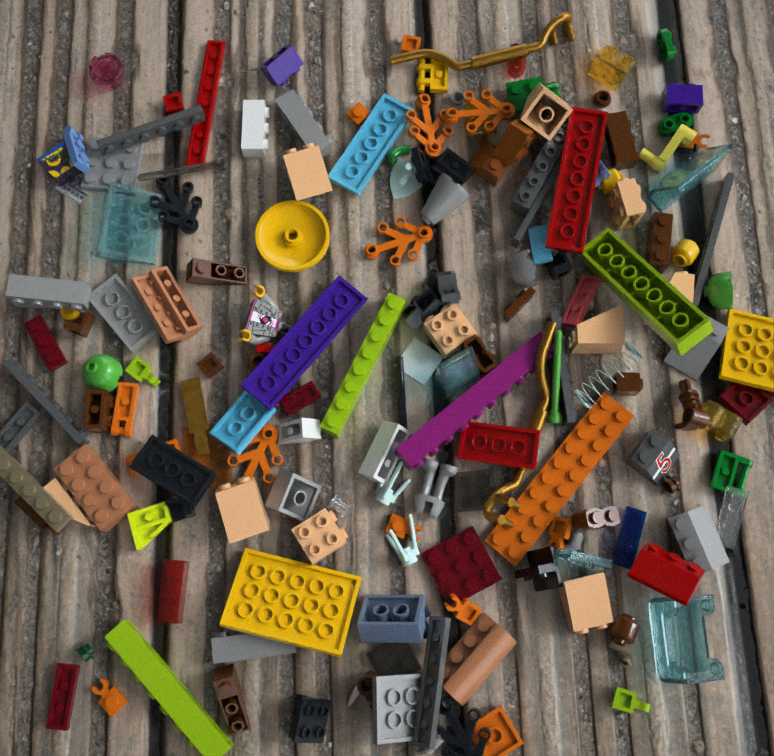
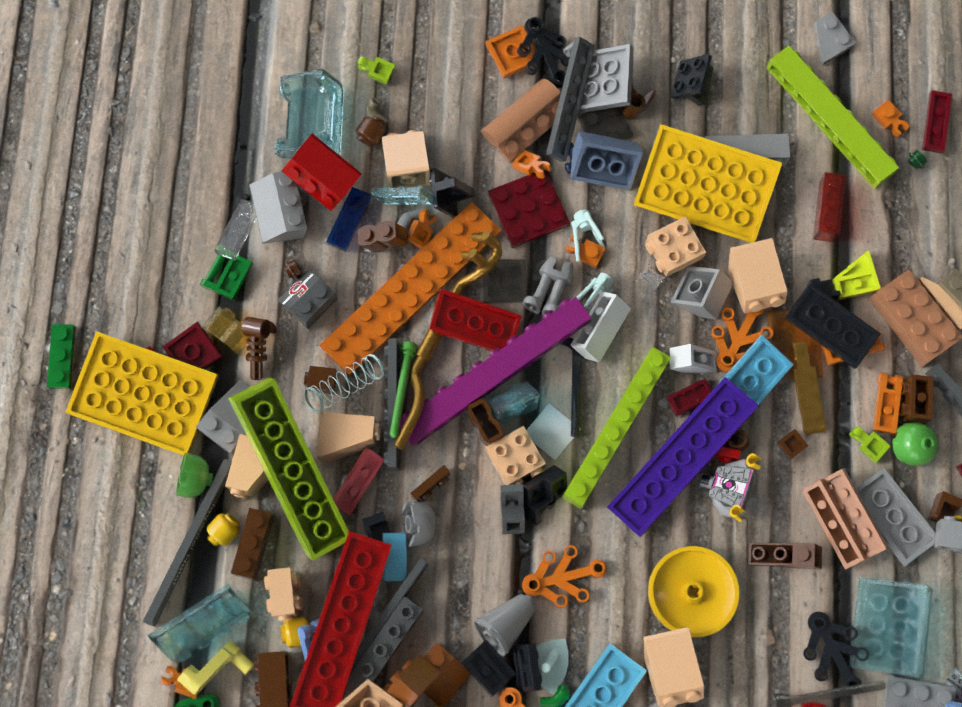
camera: 175 degrees left, 0 degrees up
reddish brown slope [212,663,251,736] -> none

